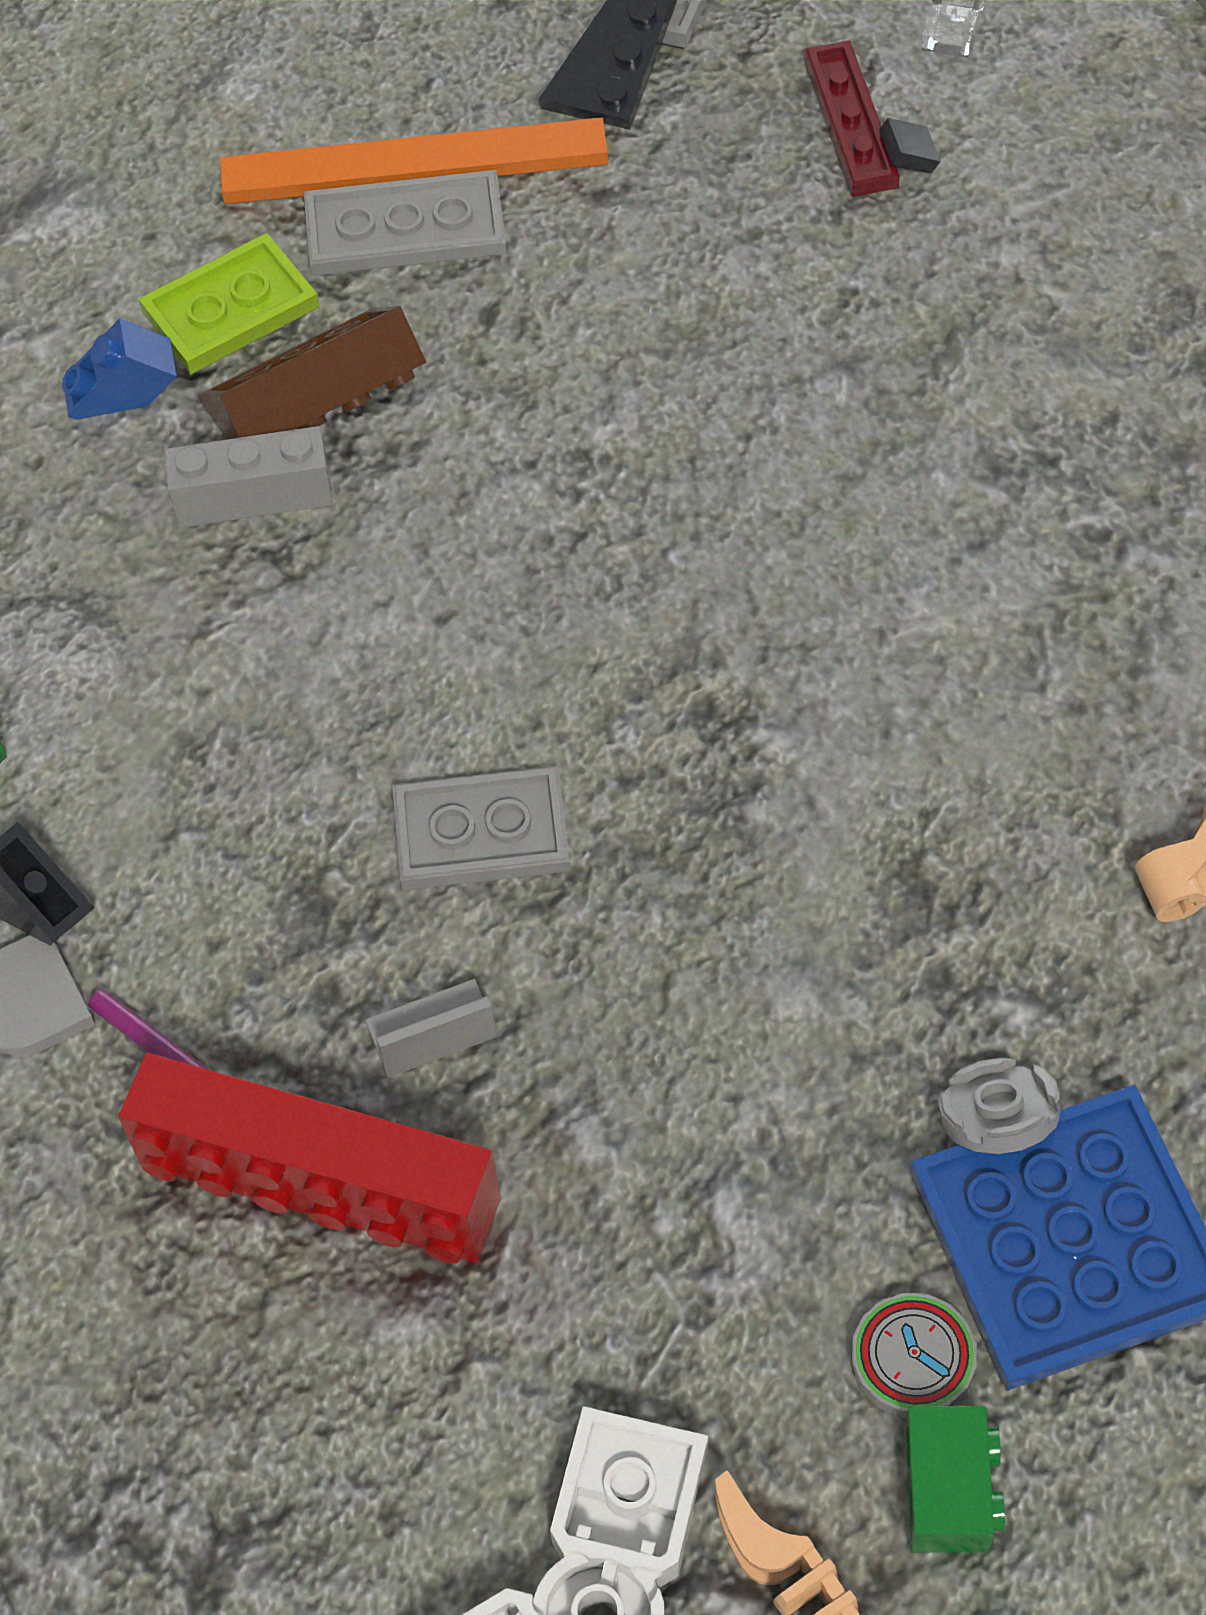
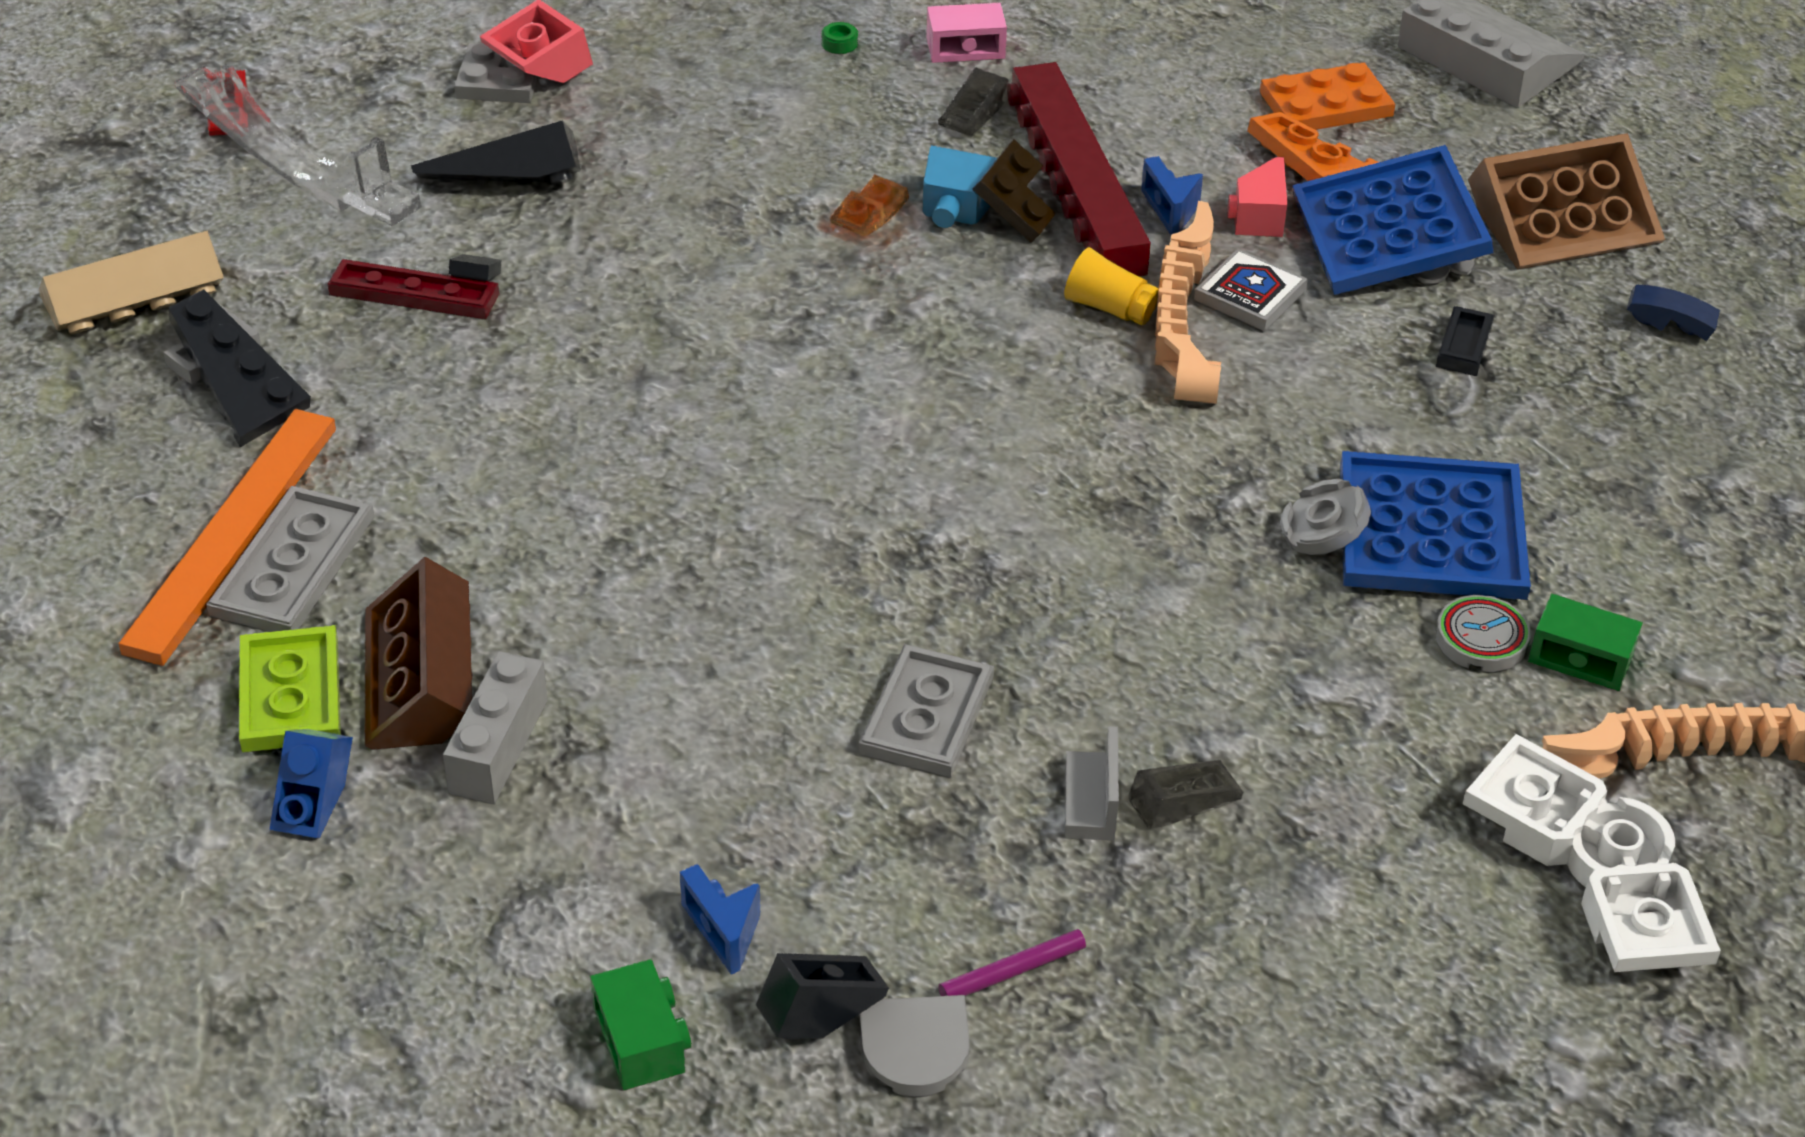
camera: 70 degrees left, 15 degrees down
red brick [118,1052,501,1264] -> none
none -> black wedge [411,120,581,185]
none -> blue slope [680,864,761,975]
none -> clear smoke slope [1129,760,1244,829]

